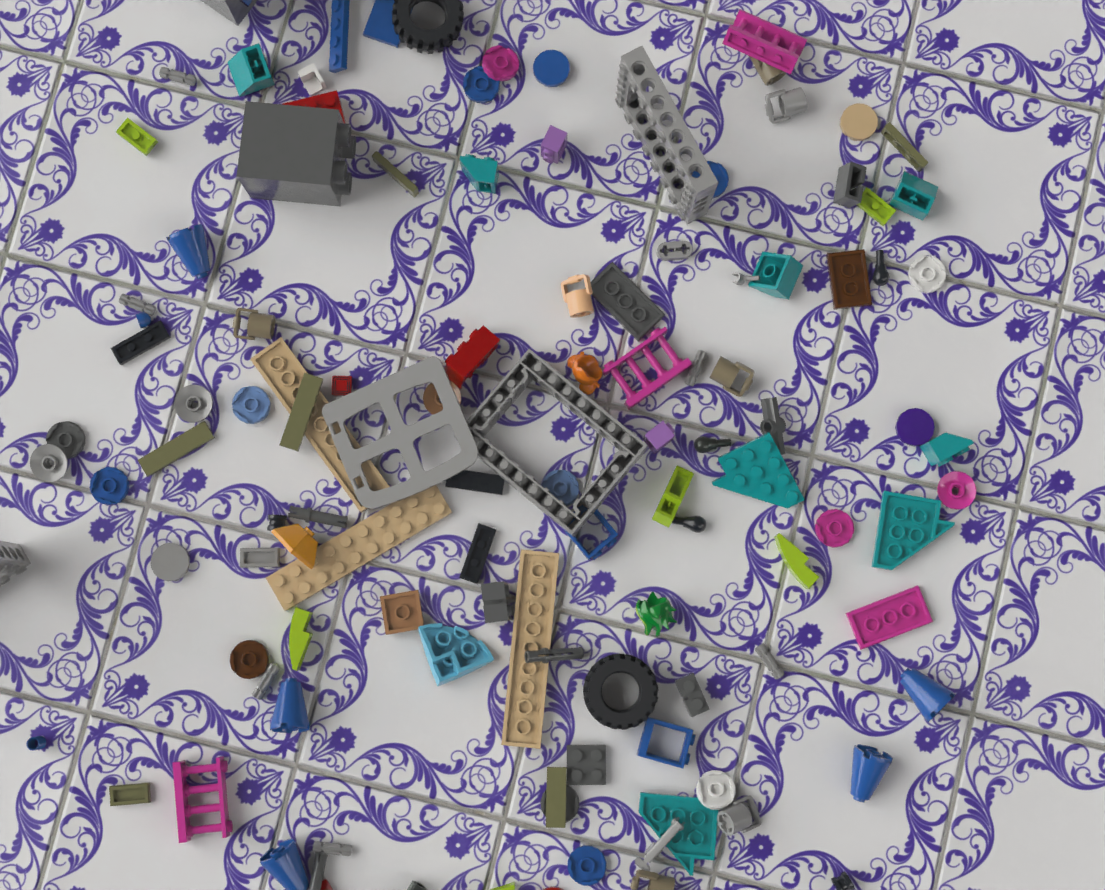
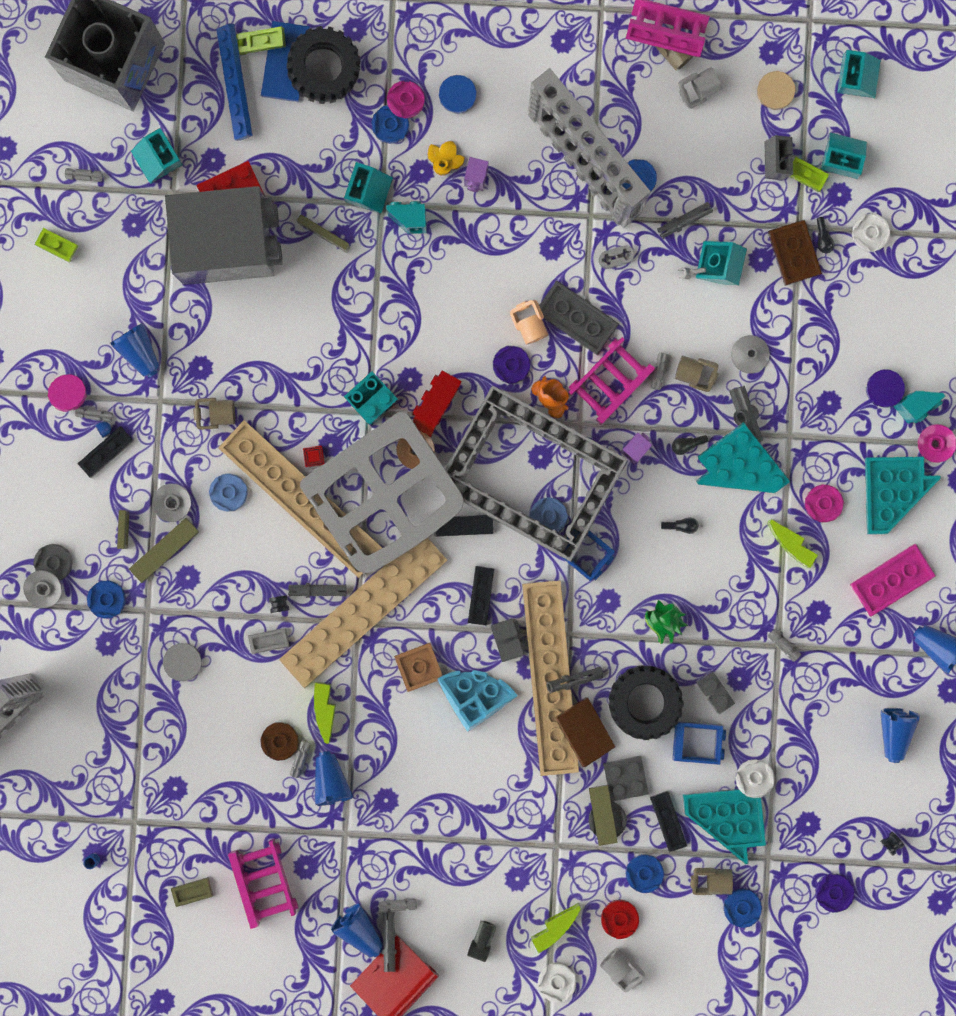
camera: 10 degrees left, 5 degrees up
light orange slope [271,524,318,569] -> none
olive tile [279,373,323,452] -> none
white panel [297,63,327,96] -> none
light grey piece [635,817,685,871] -> none
lime slope [652,465,694,528] -> none
light grey piece [717,795,761,836] -> none
olive tile [881,122,928,172] -> none
none -> dark pink tile [48,374,87,412]
none -> olive tile [117,510,130,549]
none -> teal slope [344,162,393,214]
none -> teal slope [344,371,399,427]
none -> yellow plate [427,141,465,176]
none -> dark purple tile [493,346,530,384]
none -> reddish brown tile [555,697,616,767]
none -> black tile [650,791,687,852]
none -> dark grey pin [657,202,713,239]
none -> light grey dish [731,335,770,374]
none -> teal slope [837,50,881,99]

